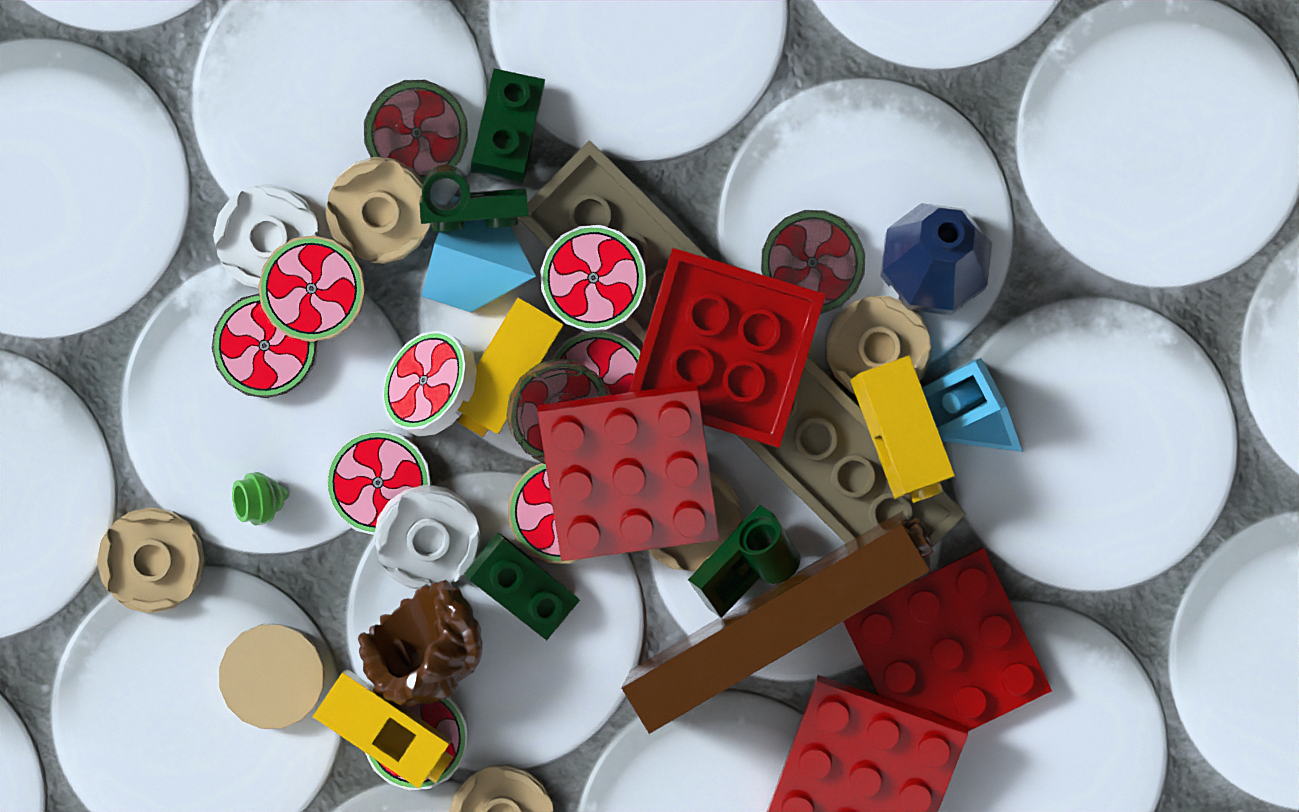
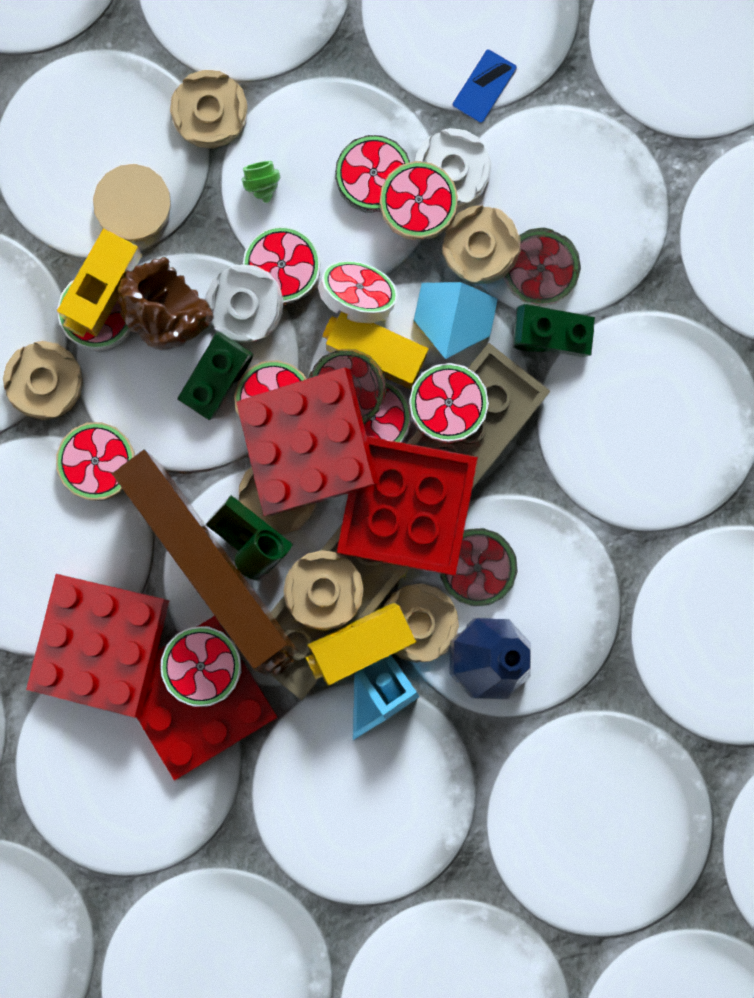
camera: 85 degrees right, 5 degrees down
dark green plate [419,165,529,232] -> none
none -> tile [56,422,135,501]
none -> tile [161,626,242,707]
none -> tan tile [283,550,364,631]
none -> blue sticker [452,49,517,123]

